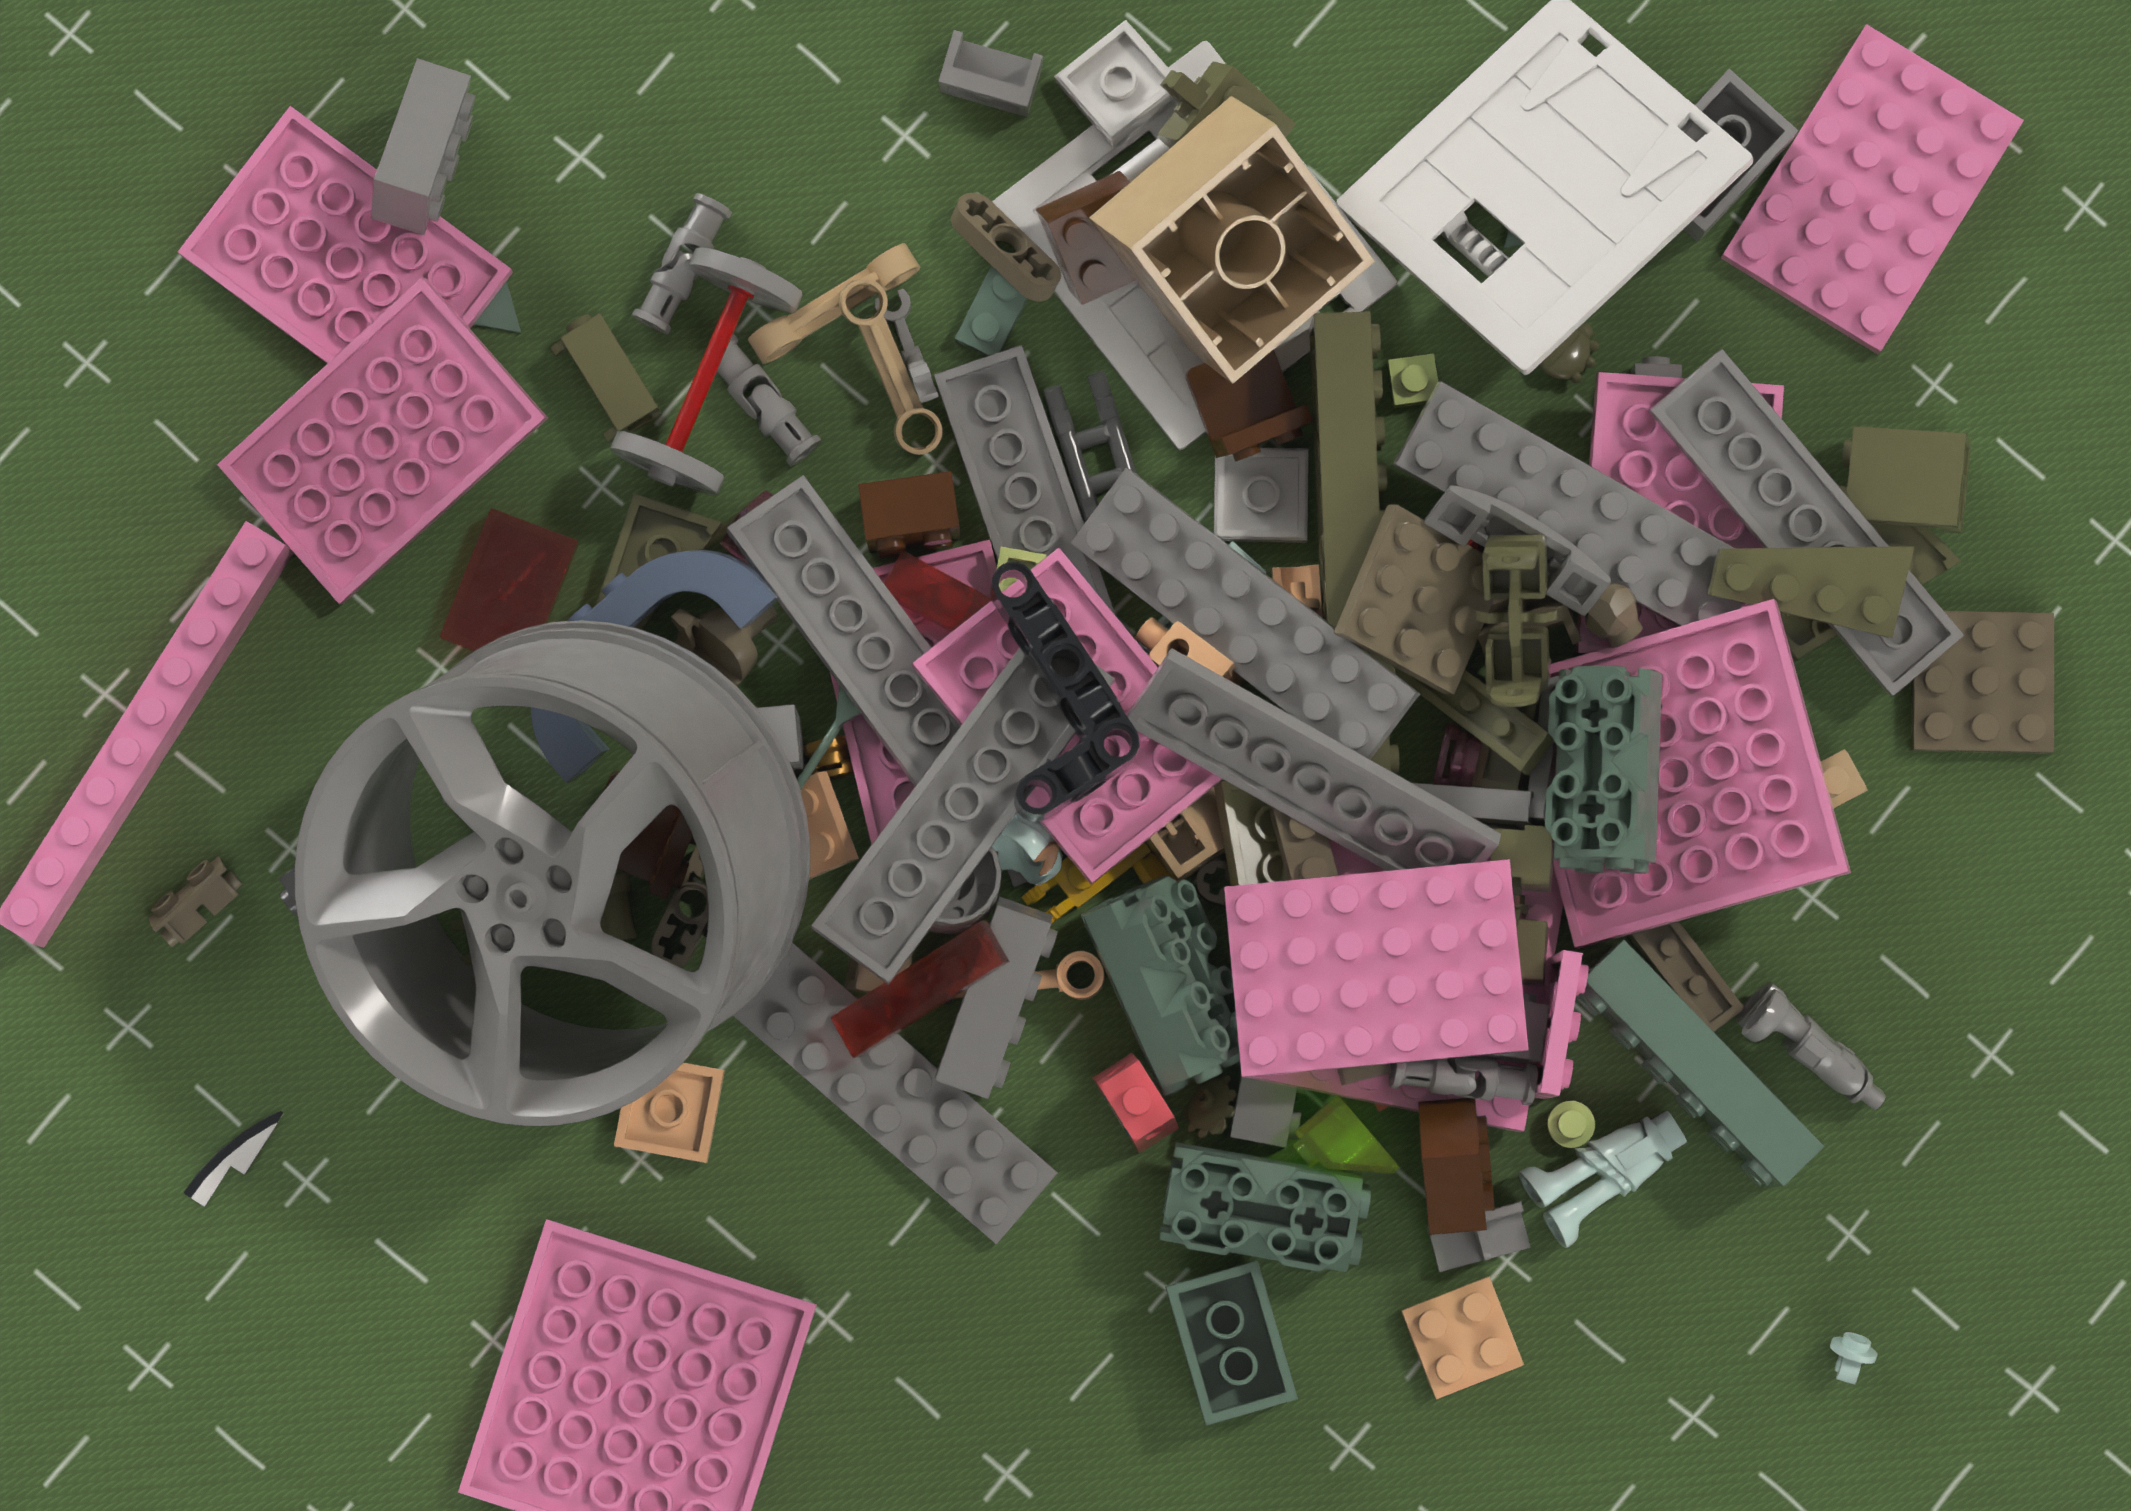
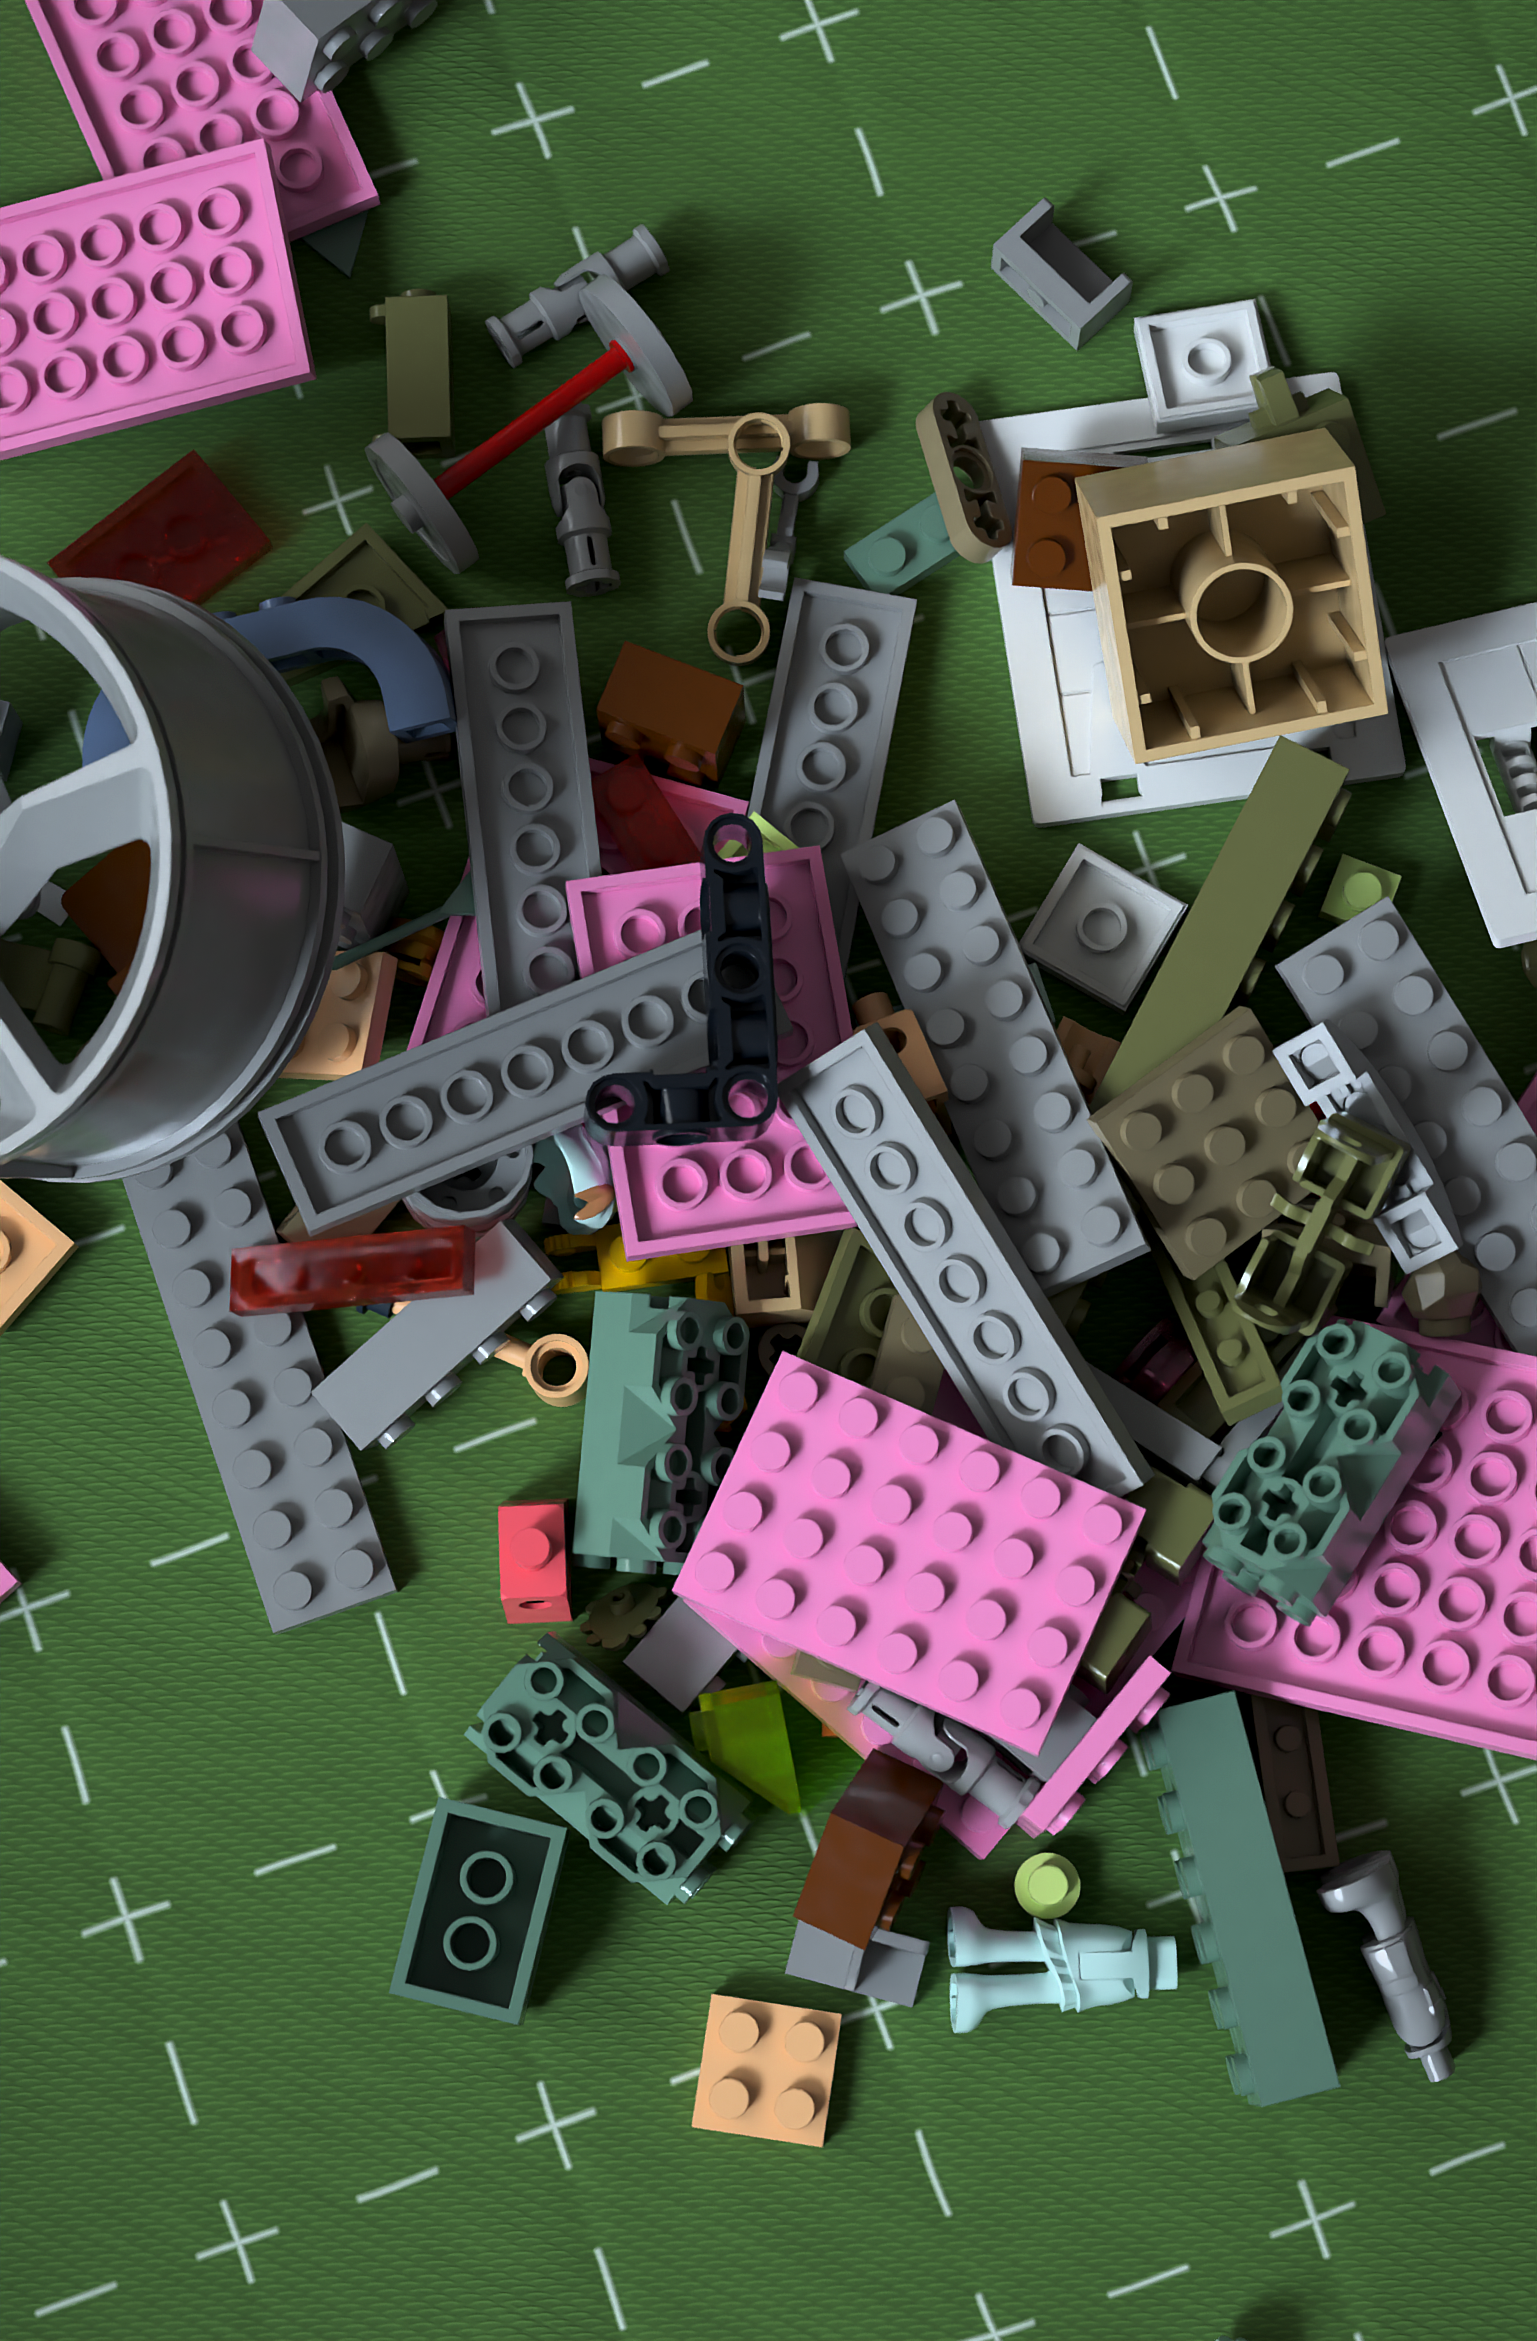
camera: 35 degrees right, 5 degrees down
dark grey piece [1043,371,1138,522] -> none
reddish brown bracket [1185,349,1313,462] -> none

